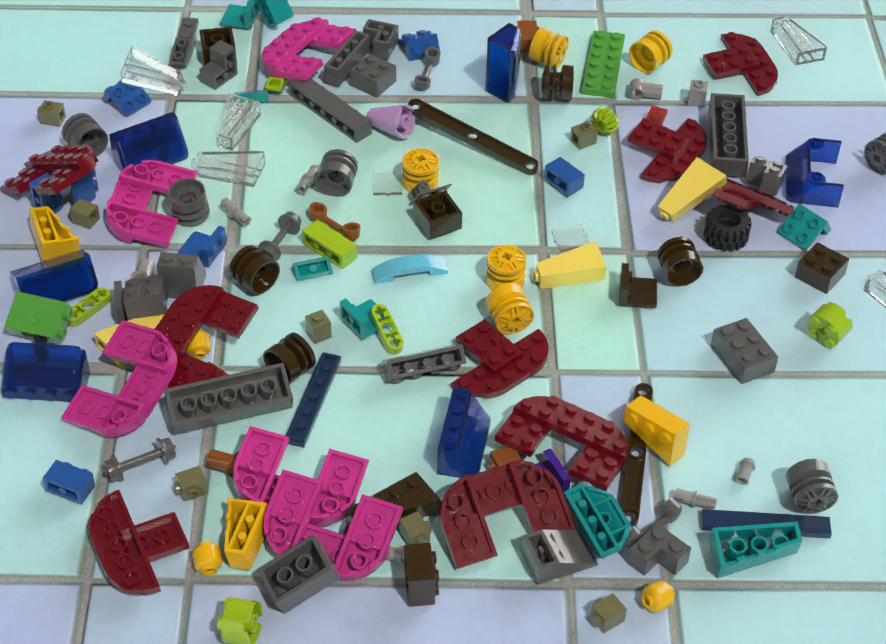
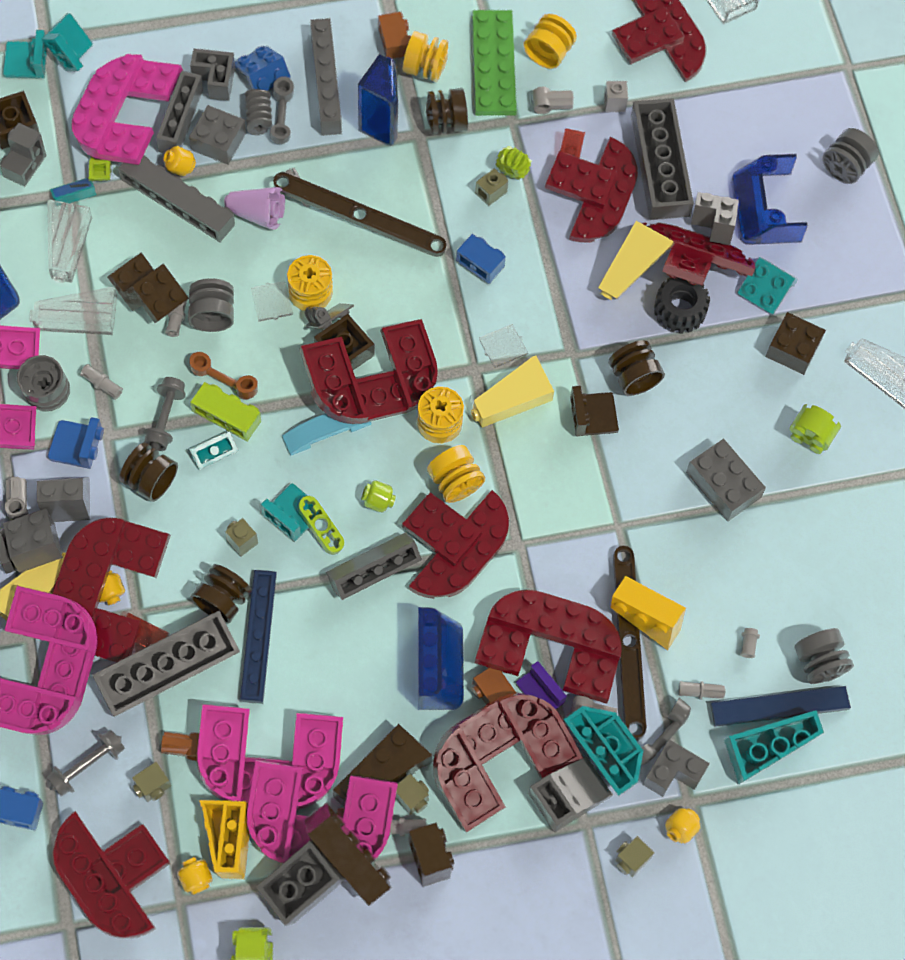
camera: 15 degrees left, 20 degrees up
none -> dark brown bracket [107,252,189,323]
none -> yellow head [163,146,196,176]
none -> dark grey piece [245,89,272,135]
none -> dark red plate [299,319,438,424]
none -> dark brown wedge [304,802,391,906]
none -> dark grey arch [310,18,342,136]
none -> lime head [361,480,396,513]

